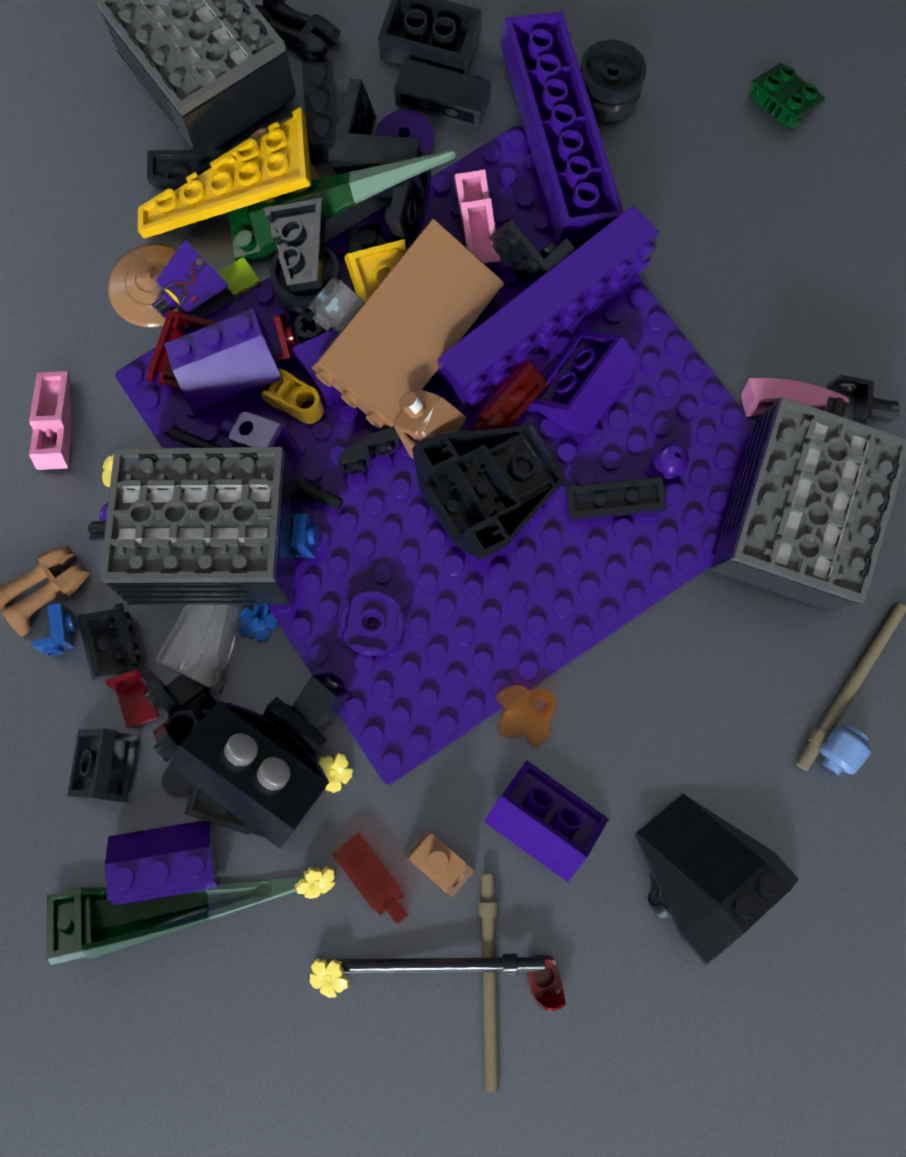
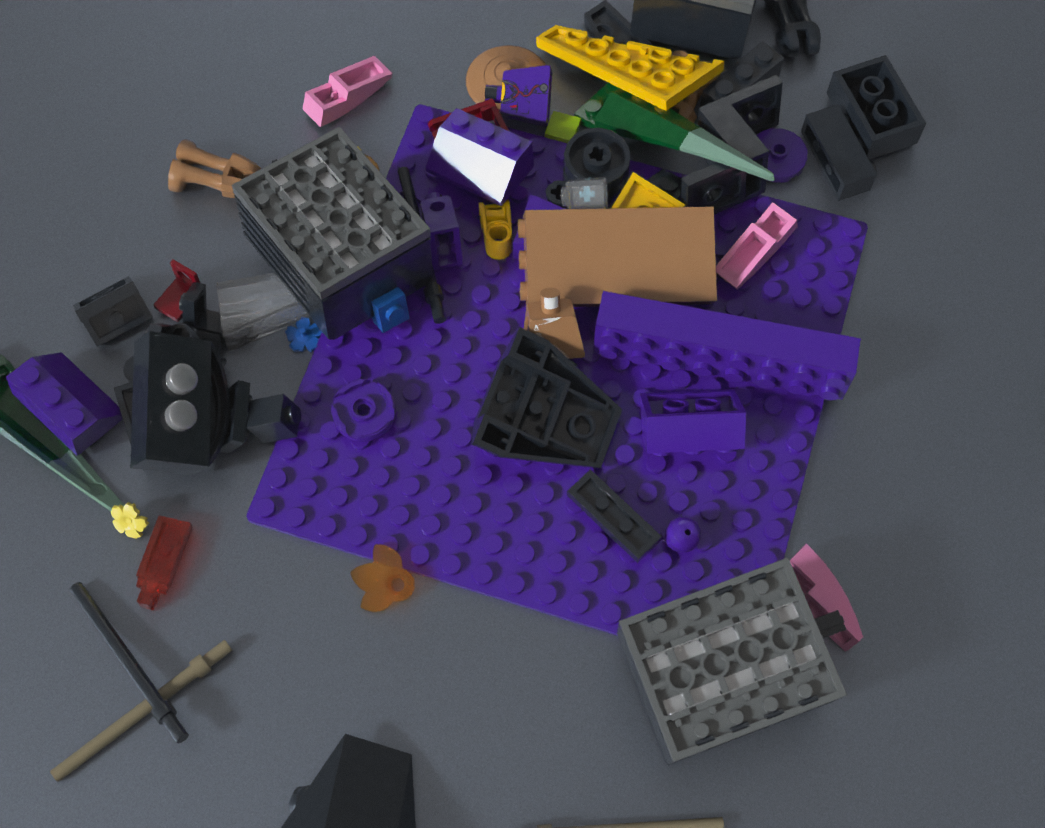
camera: 50 degrees right, 10 degrees down
blue bracket [32,603,77,656] -> none
black bracket [78,603,140,681] -> none
black wing [264,198,327,292] -> none
dark red bracket [273,314,297,361] -> none
light yellow plant [309,958,350,998] -> none
light yellow plant [317,752,353,793] -> none
black slope [337,427,400,475] -> none
medium nougat torso [404,829,474,897] -> none
clear red hinge [470,360,548,431] -> none
dark purple slope [484,760,609,882] -> none
black bracket [489,220,575,285] -> none
dark purple brick [500,11,624,244] -> none
dark red hair [526,955,566,1012] -> none
black wheel [580,39,647,122] -> none
black bracket [826,375,900,425] -> none

